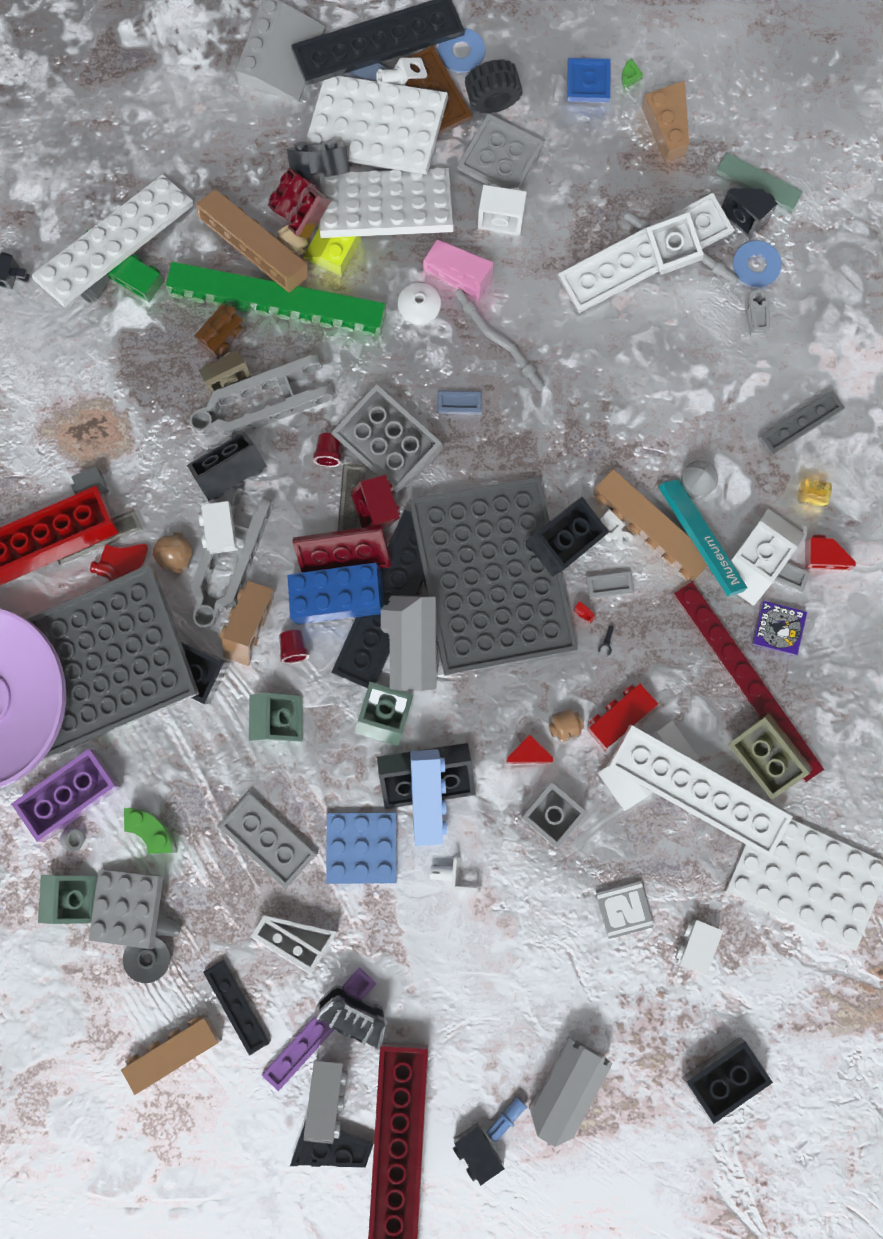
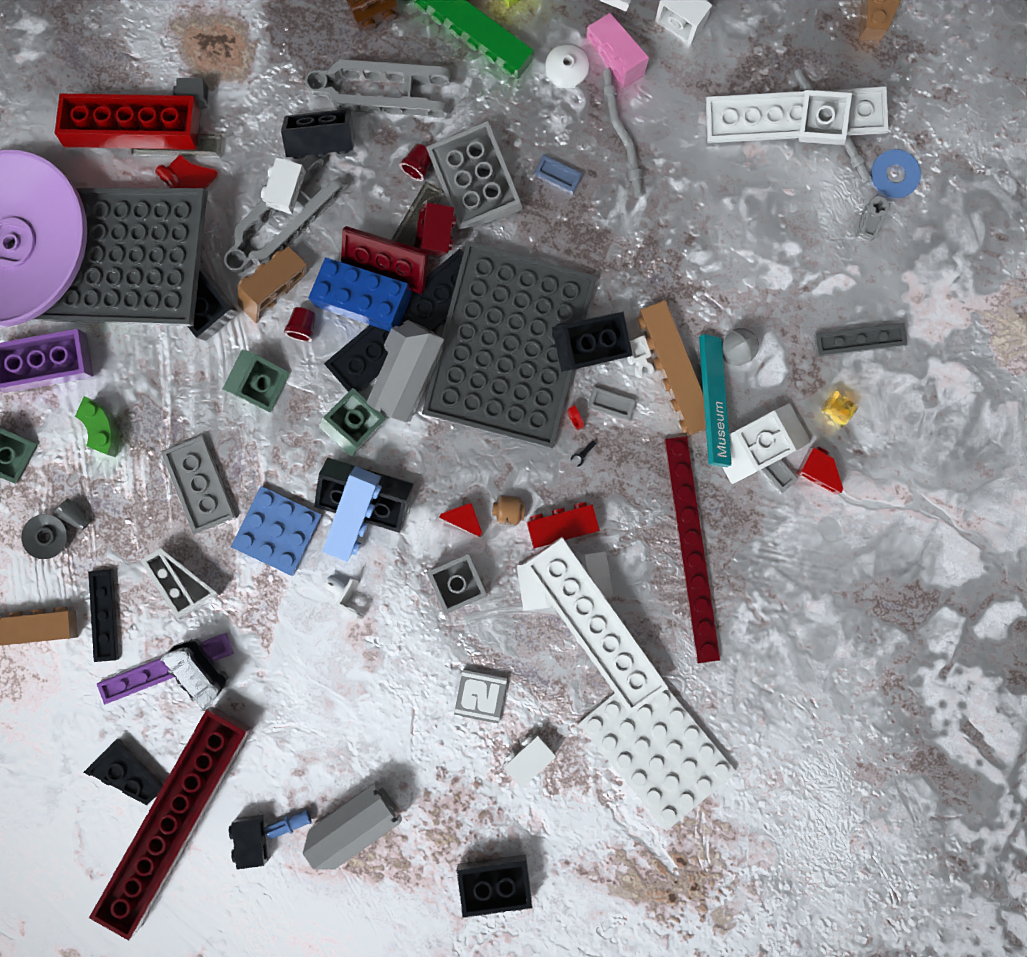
camera: 25 degrees right, 5 degrees up
light grey tile [60,828,84,852] -> none
light grey plate [89,870,163,949] -> none
medium nougat cap [153,532,193,574] -> none
dark tan slope [199,351,251,395] -> none
light grey brick [304,1061,347,1144] -> none
sand green tile [716,153,803,213] -> none
black slope [721,188,778,239] -> none
olive brick [728,713,812,800] -> none
tile [752,601,807,656] -> none

